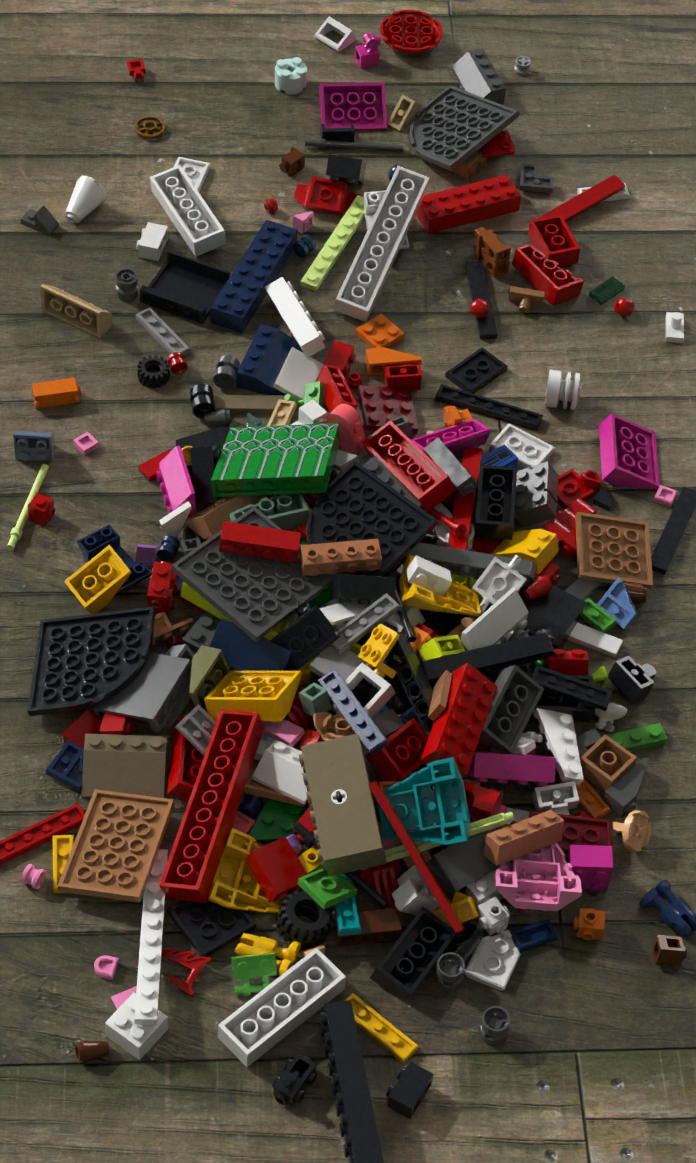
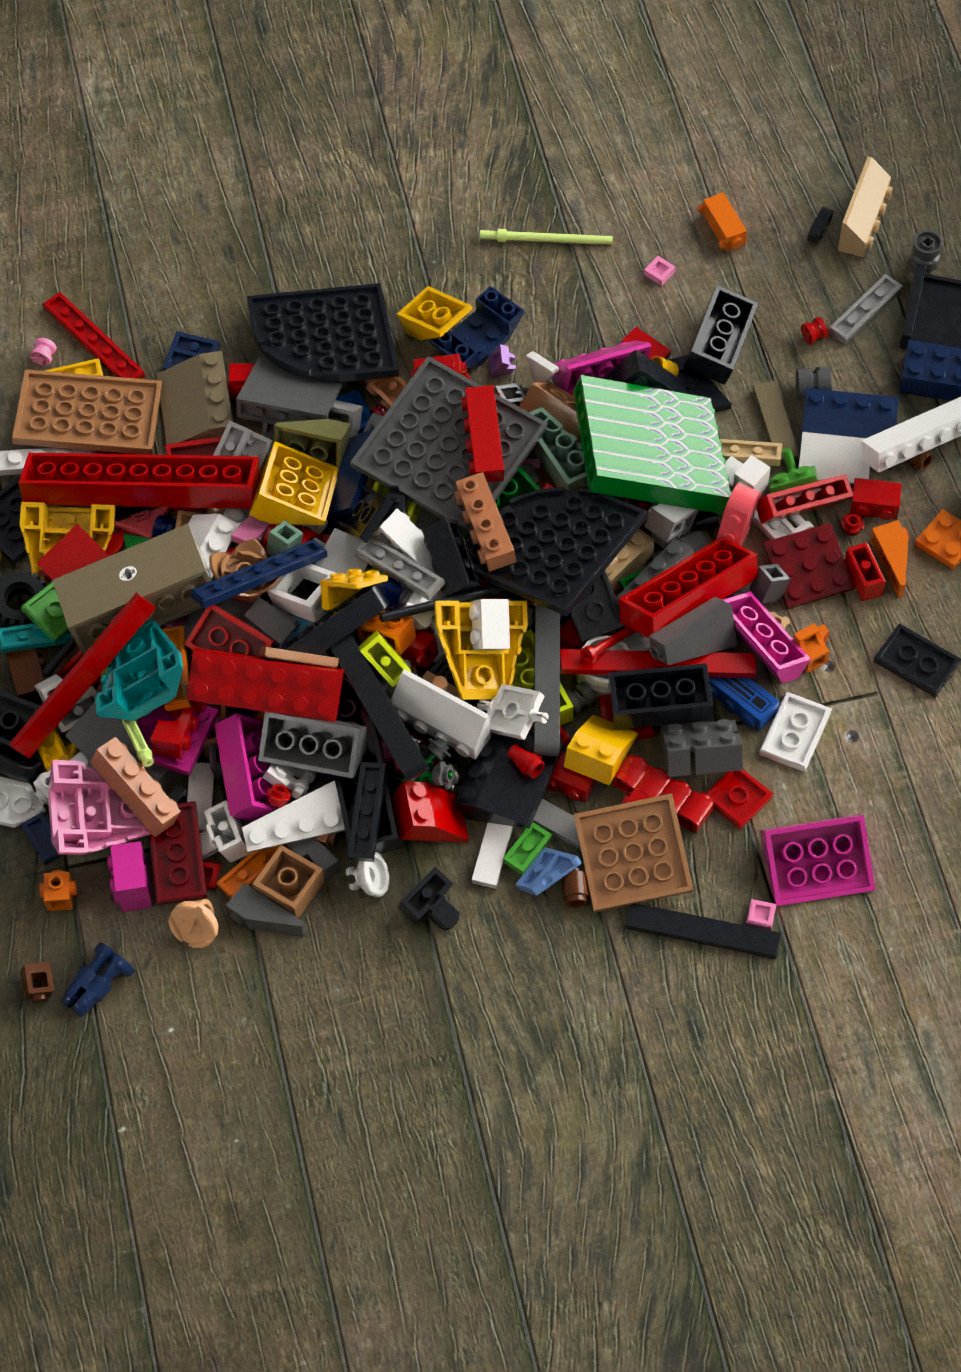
camera: 85 degrees right, 10 degrees up
sand blue slope [13,431,55,462] -> none
red brick [28,493,55,527] -> none
red slope [63,708,102,749] -> none
black tyre [137,355,170,388] -> none
dark blue wheel [157,535,180,562] -> none
black wheel [190,384,216,418] -> none
dark grey cone [205,408,232,426] -> none
clear light blue slope [247,413,267,427] -> none
black tile [435,384,543,431] -> none
white wheel [544,370,581,410] -> none
red tile [579,470,602,489] -> none
lime slope [591,666,608,688] -> none
black tile [593,488,612,511] -> none
bright green plate [607,723,667,752] -> none
none -> red plate [266,784,291,807]
none -> black brick [683,285,758,385]
none -> black beam [807,206,834,245]

